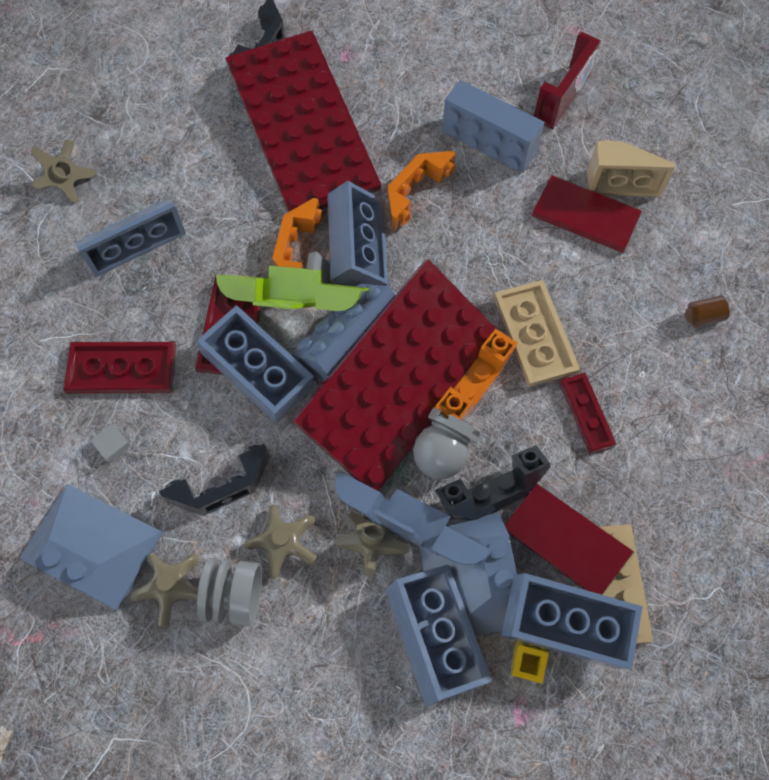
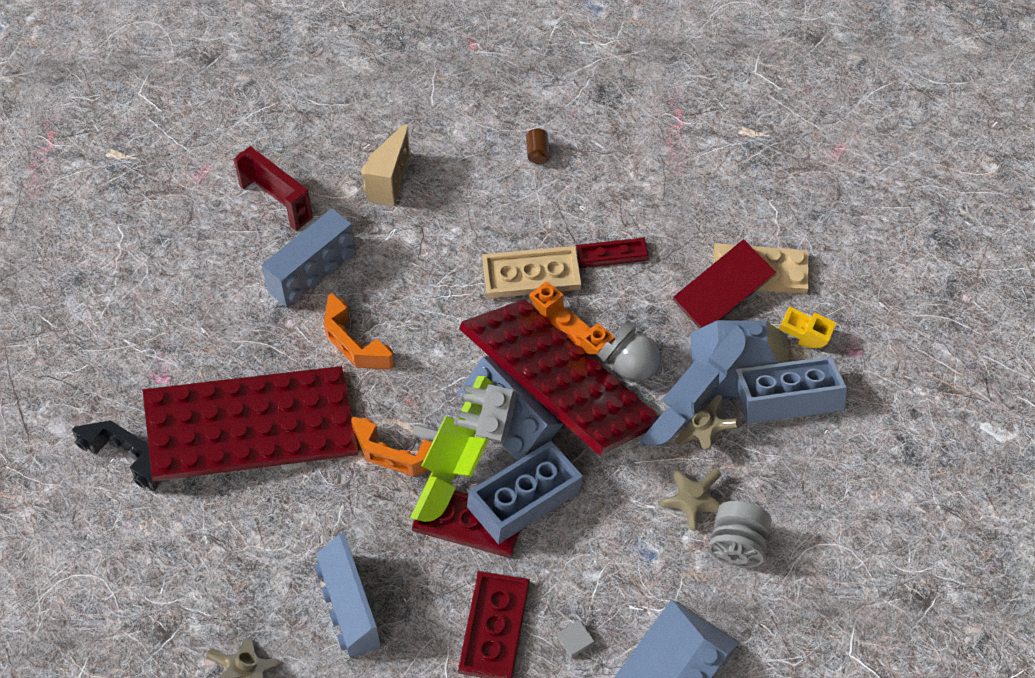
camera: 80 degrees left, 10 degrees down
dark tan animal [130,553,200,627] -> none
black slope [159,444,270,516] -> none
sand blue slope [328,181,389,287] -> none
black slope [435,445,551,519] -> none
sand blue brick [501,573,643,670] -> none
dark red tile [532,175,642,253] -> none
none -> light grey brick [454,384,518,444]

